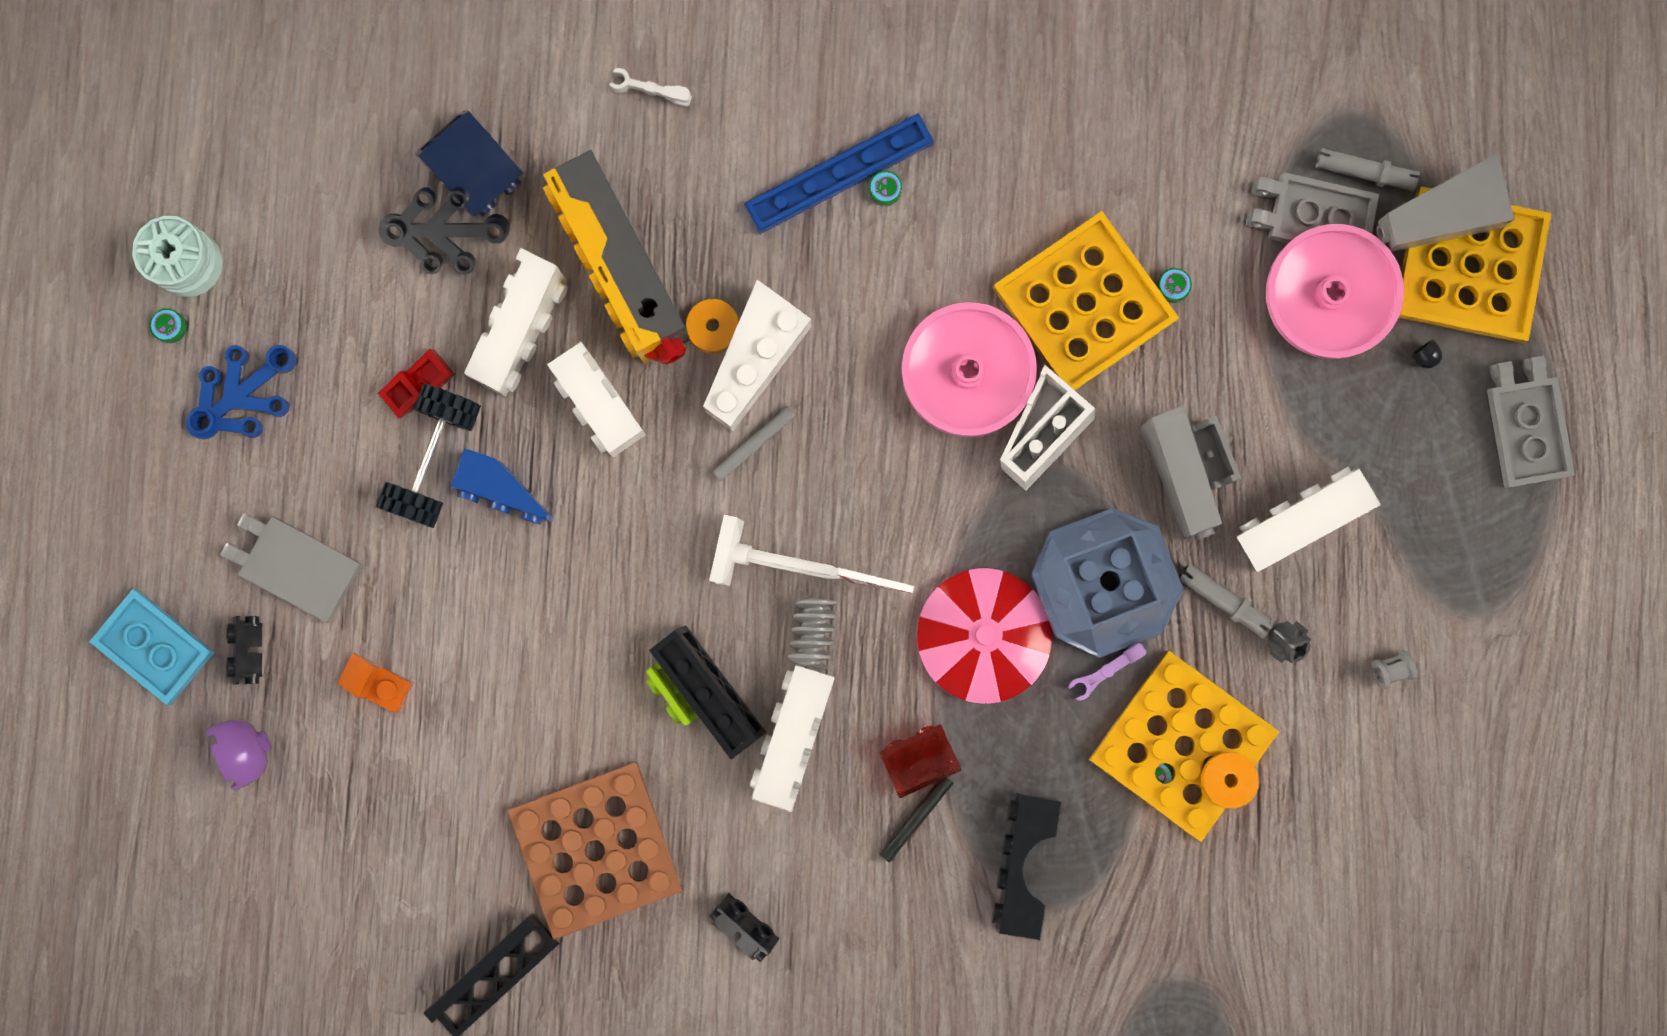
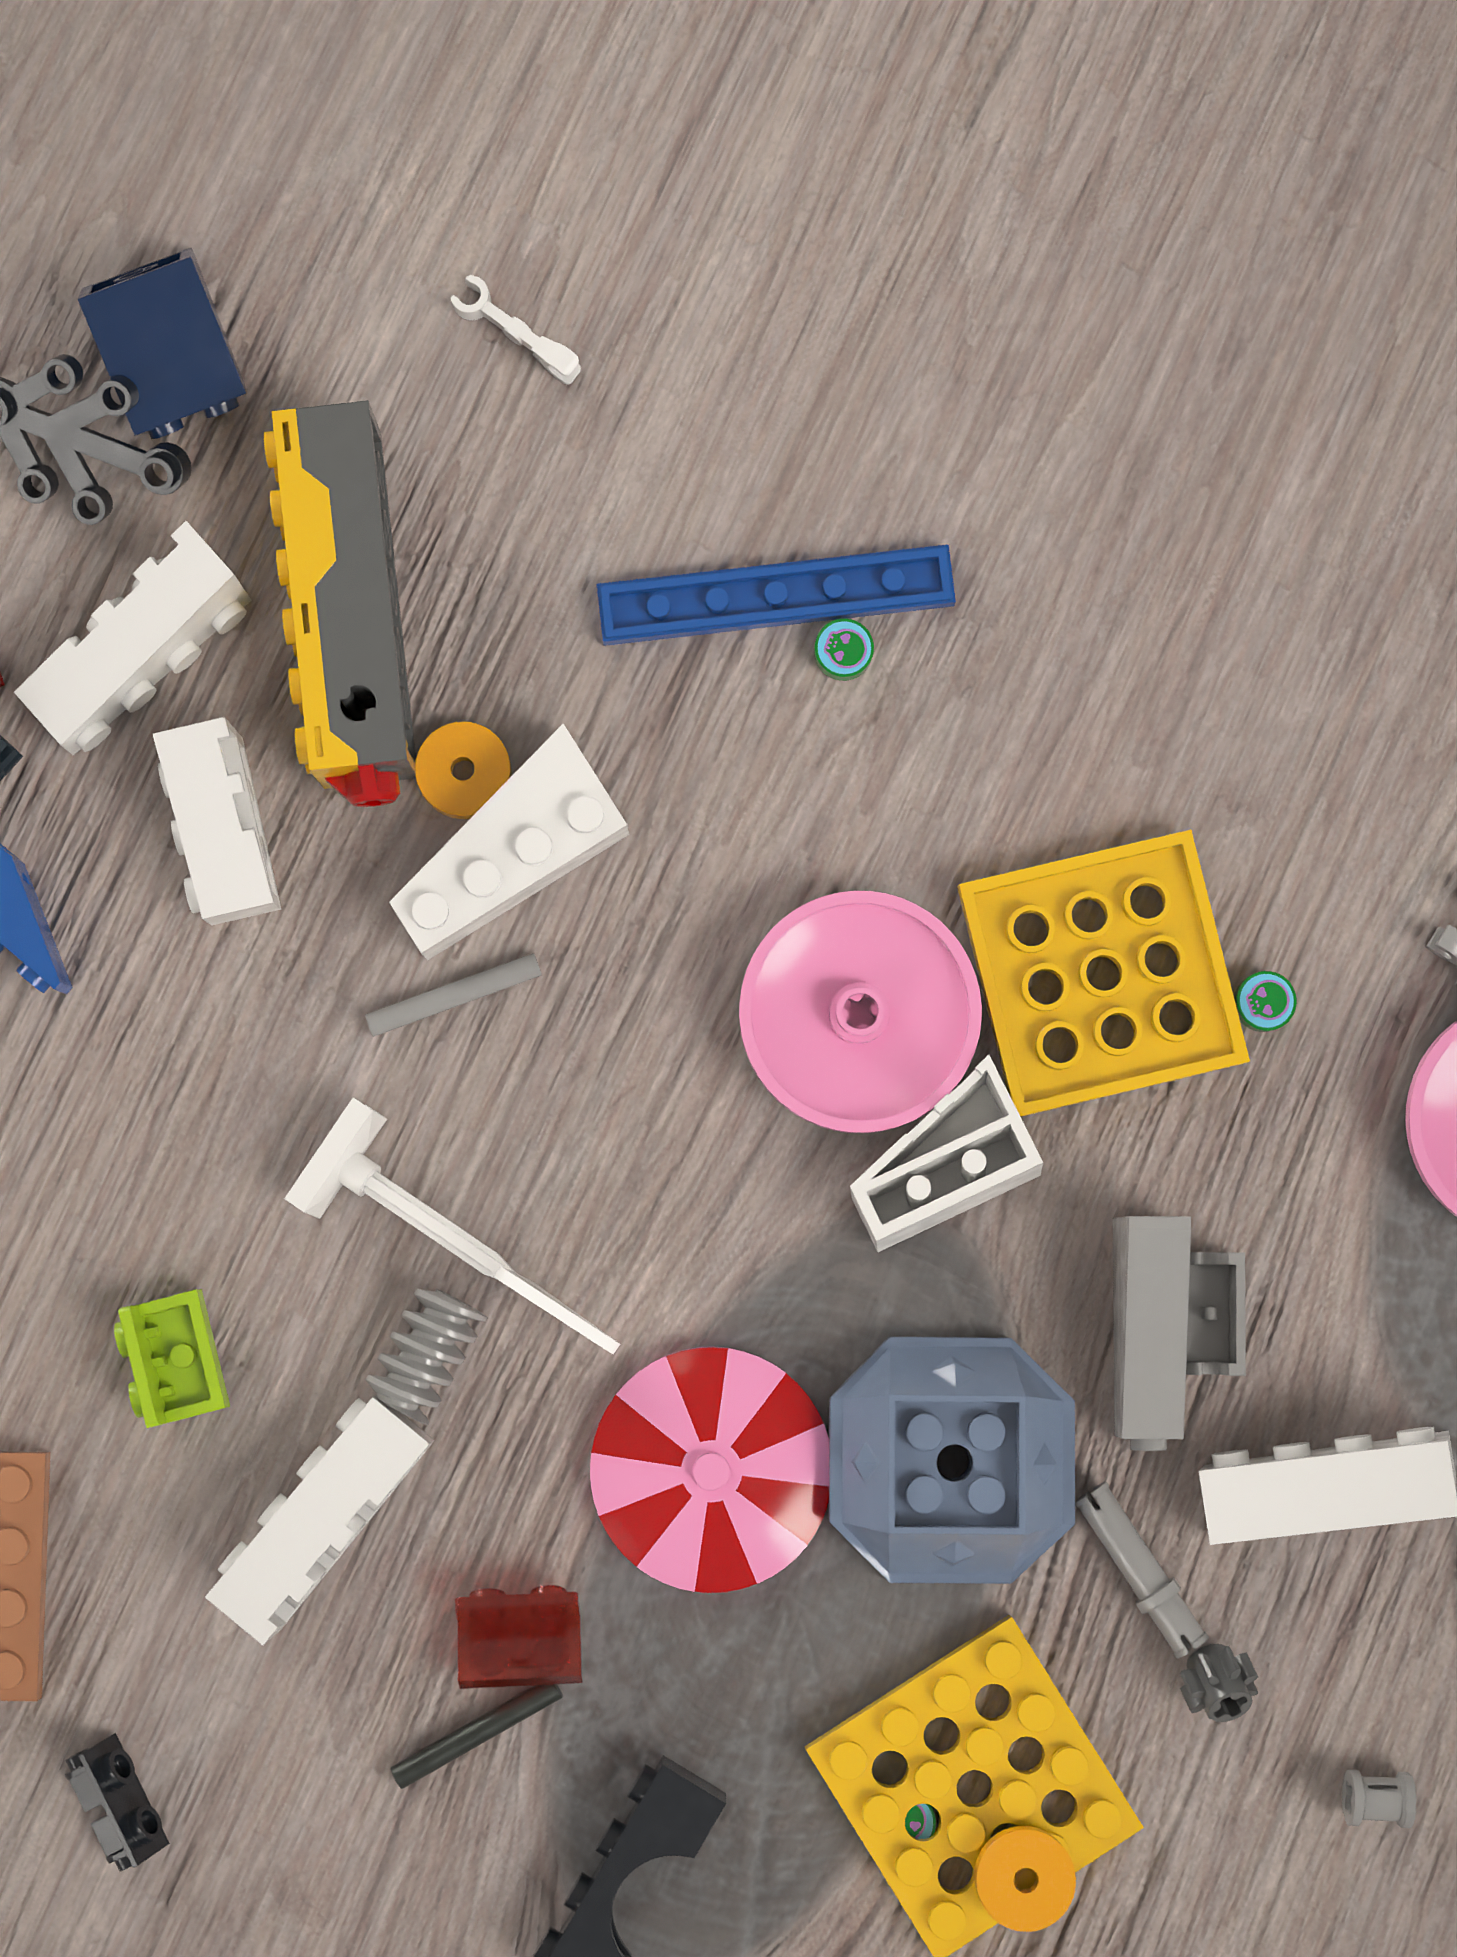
camera: 15 degrees right, 0 degrees up
black fence [649,625,767,760] -> none
lavender piece [1068,643,1146,701] -> none

